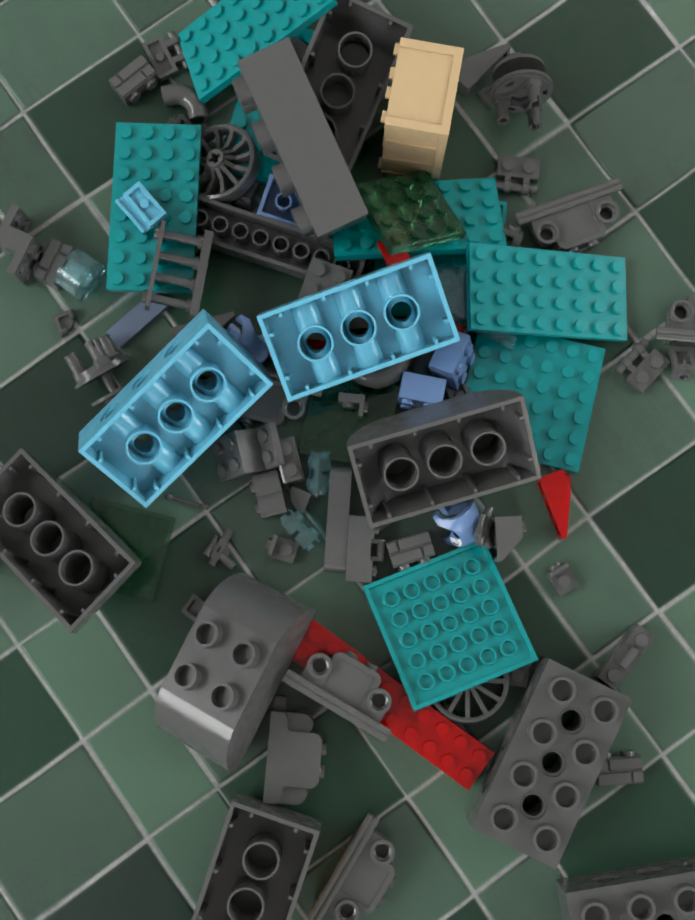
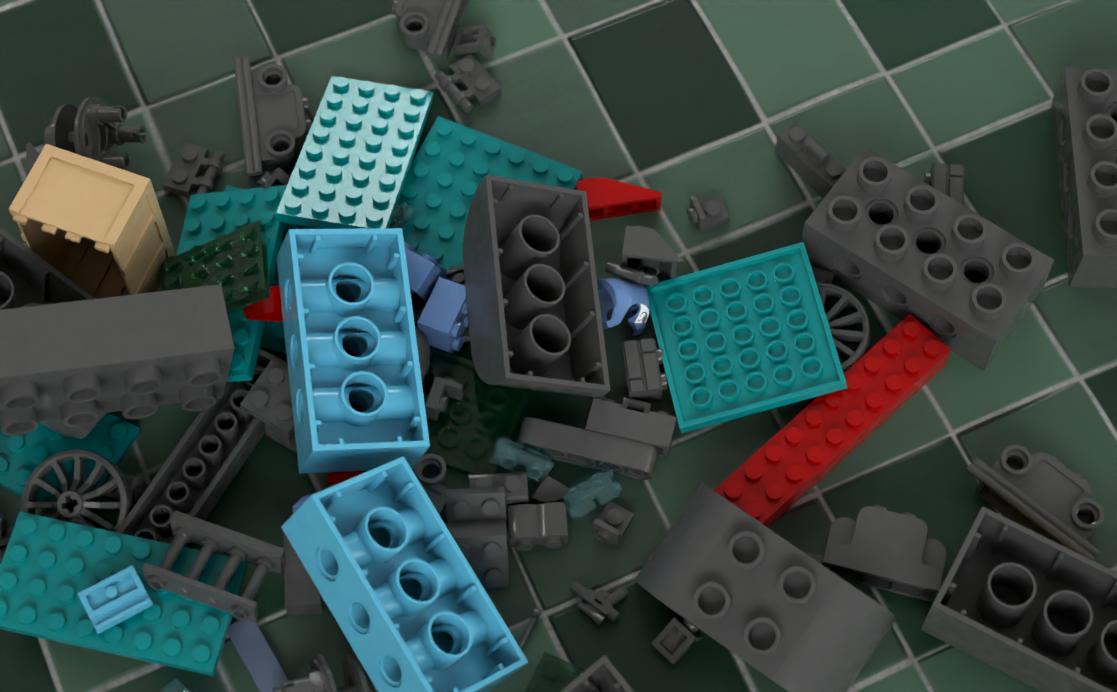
camera: 80 degrees left, 20 degrees down
medium blue brick [256,173,300,227] -> none
dark grey brick [282,649,392,742] -> none

